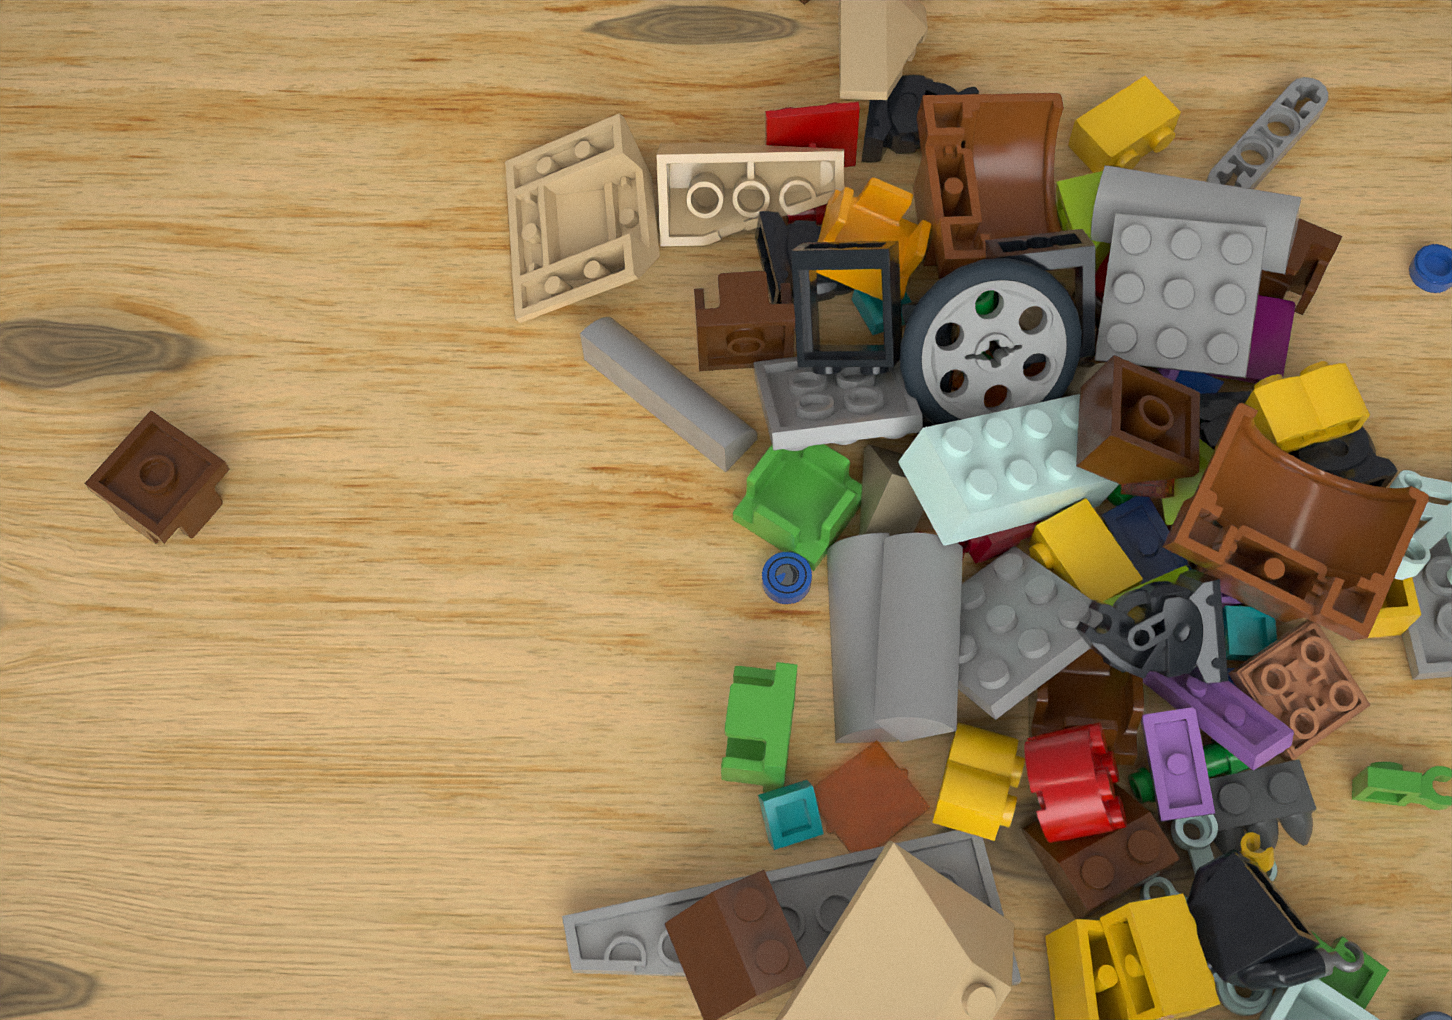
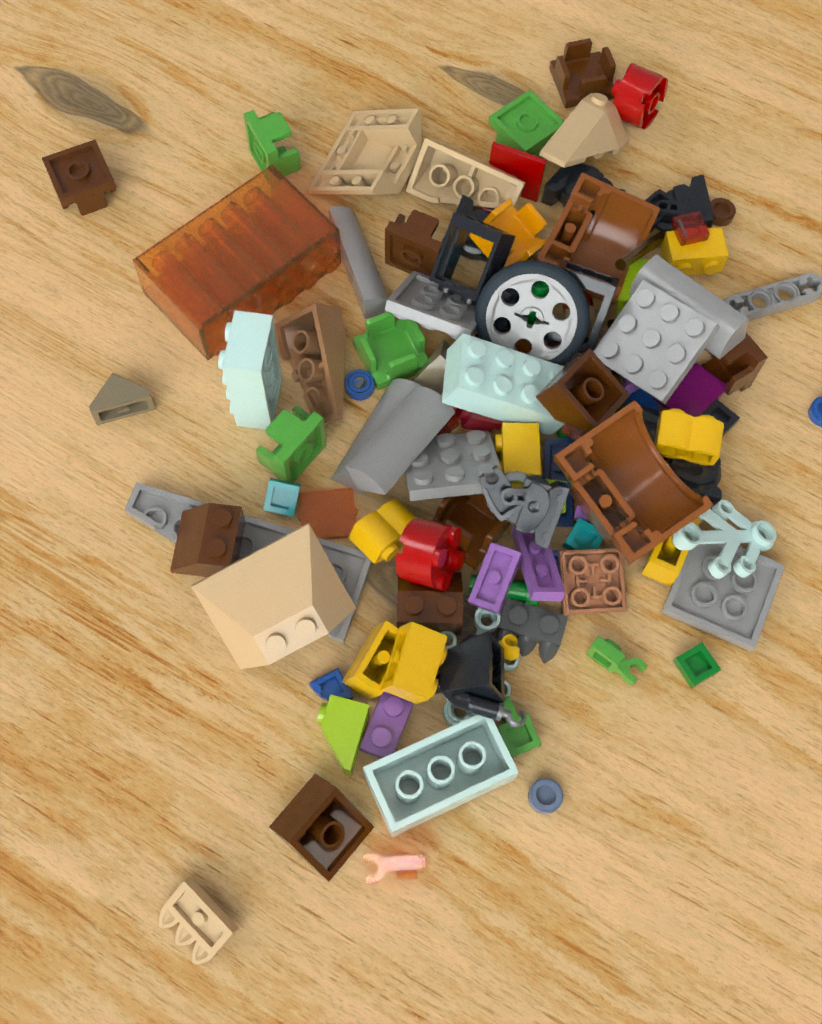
camera: 25 degrees right, 0 degrees up
none -> dark tan slope [89,373,156,425]
none -> clear orange brick [133,165,341,361]
none -> light aqua brick [218,310,283,430]
none -> bright green panel [243,110,301,190]
none -> medium nougat wedge [275,303,346,426]
none -> bright green panel [488,90,564,159]
none -> dark brown bar [615,231,666,271]
none -> black piece [645,175,714,234]
none -> clear red tile [671,211,710,246]
none -> black plate [701,399,740,437]
none -> reddish brown tile [710,198,736,227]

